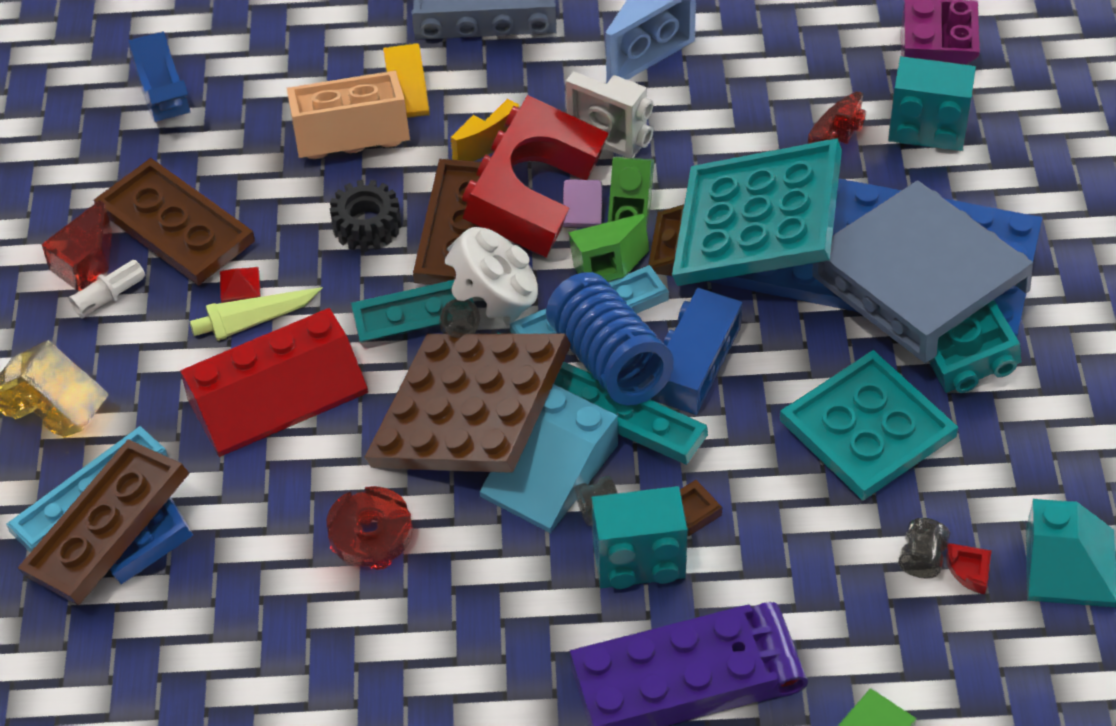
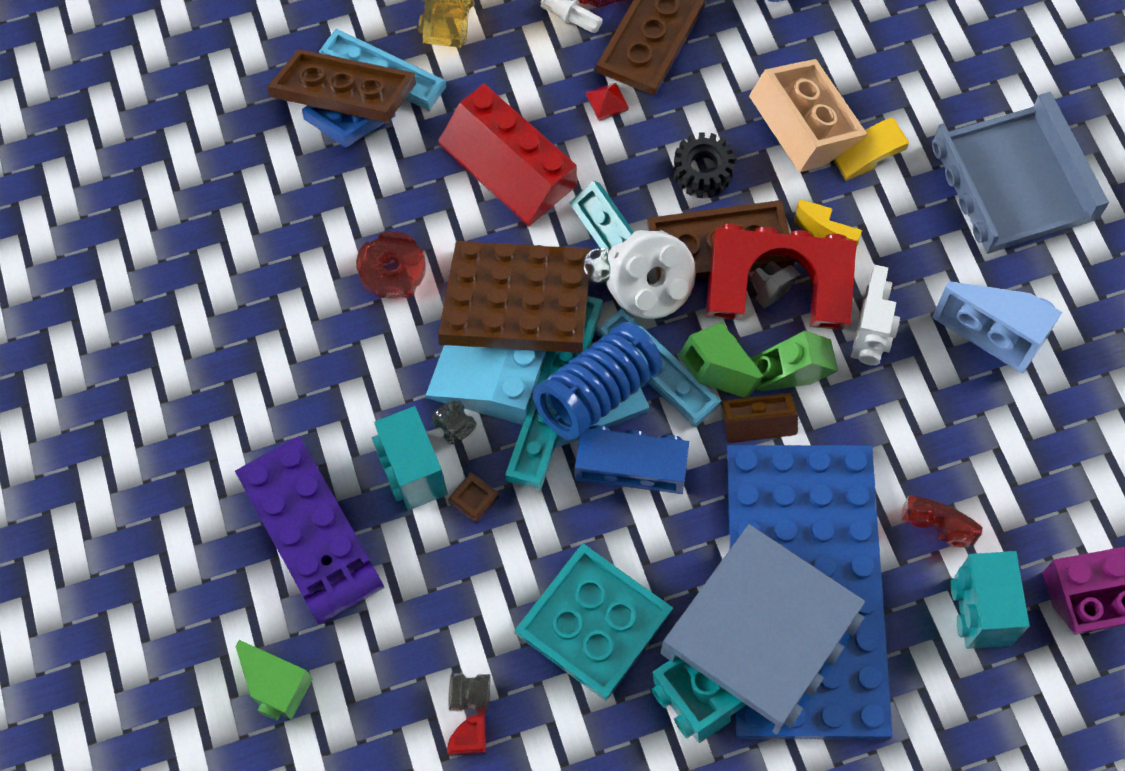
camera: 75 degrees right, 15 degrees up
yellowish green bar [190,287,323,341] -> none
lavender slope [563,180,602,227] -> none
teal plate [672,138,842,286] -> none
none -> dark grey tile [750,261,800,308]

